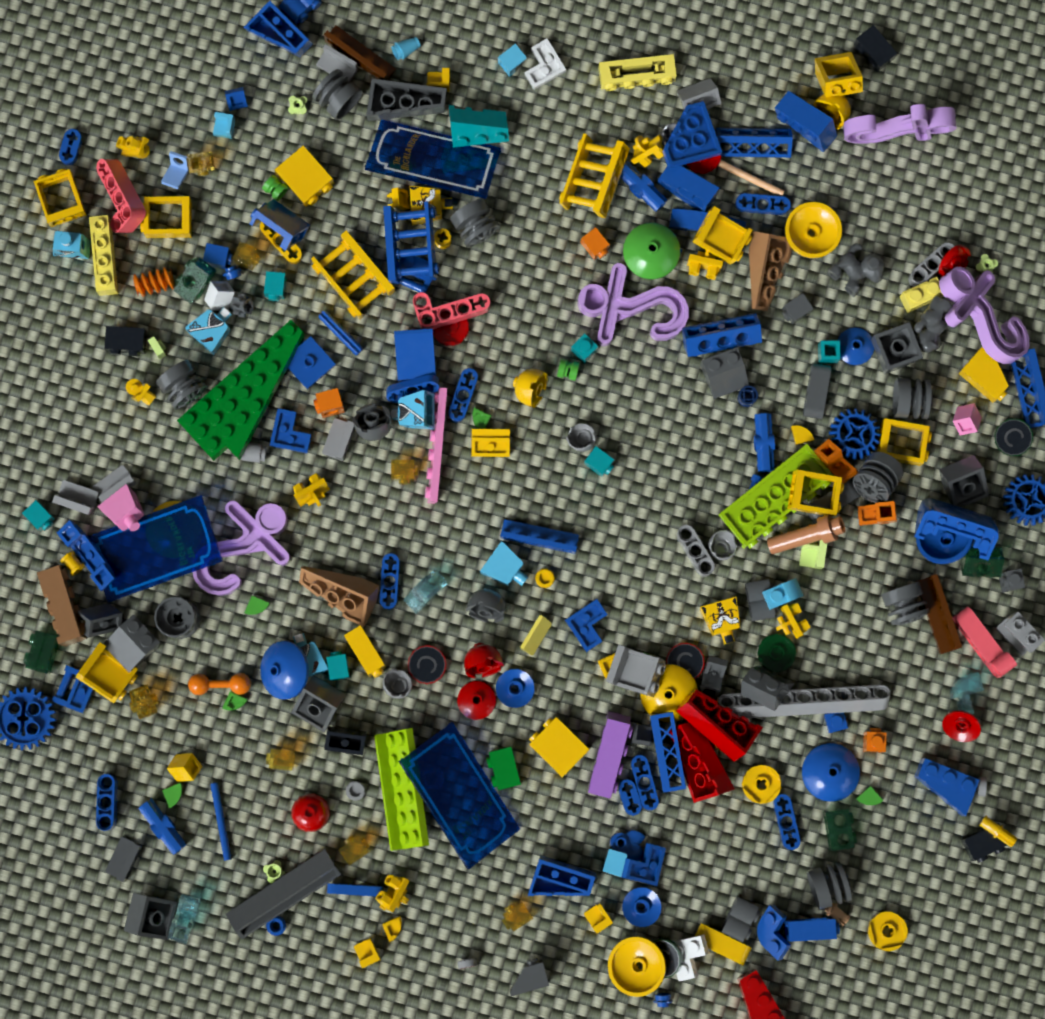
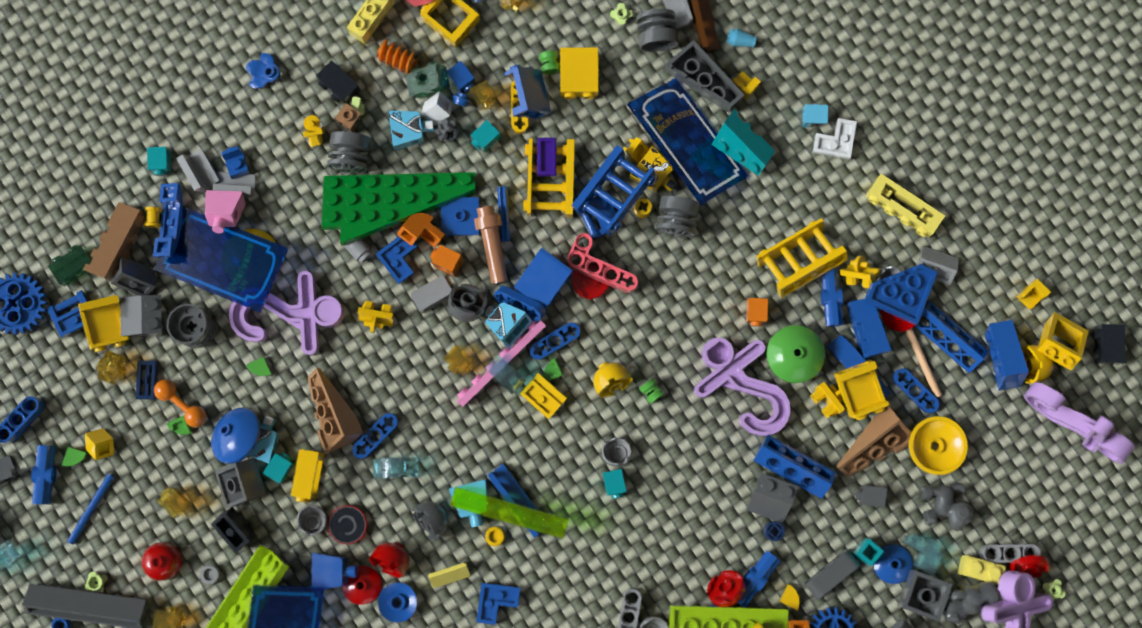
camera: 45 degrees right, 0 degrees up
teal brick [571,333,598,364] -> none
none -> dark blue tile [136,361,158,400]
none -> blue bracket [221,146,250,179]
none -> blue plate [246,53,280,89]
none -> blue torso [312,553,358,591]
none -> medium nougat bracket [335,104,361,133]
none -> orange brick [397,213,445,247]
none -> clear neon green plate [450,486,569,539]
none -> nougat piece [474,205,508,284]
none -> clear light blue brick [485,354,525,395]
none -> dark purple tile [537,138,556,176]
none -> red tile [707,570,746,607]
none -> clear light blue brick [902,534,941,575]
none -> yellow panel [1016,279,1051,310]

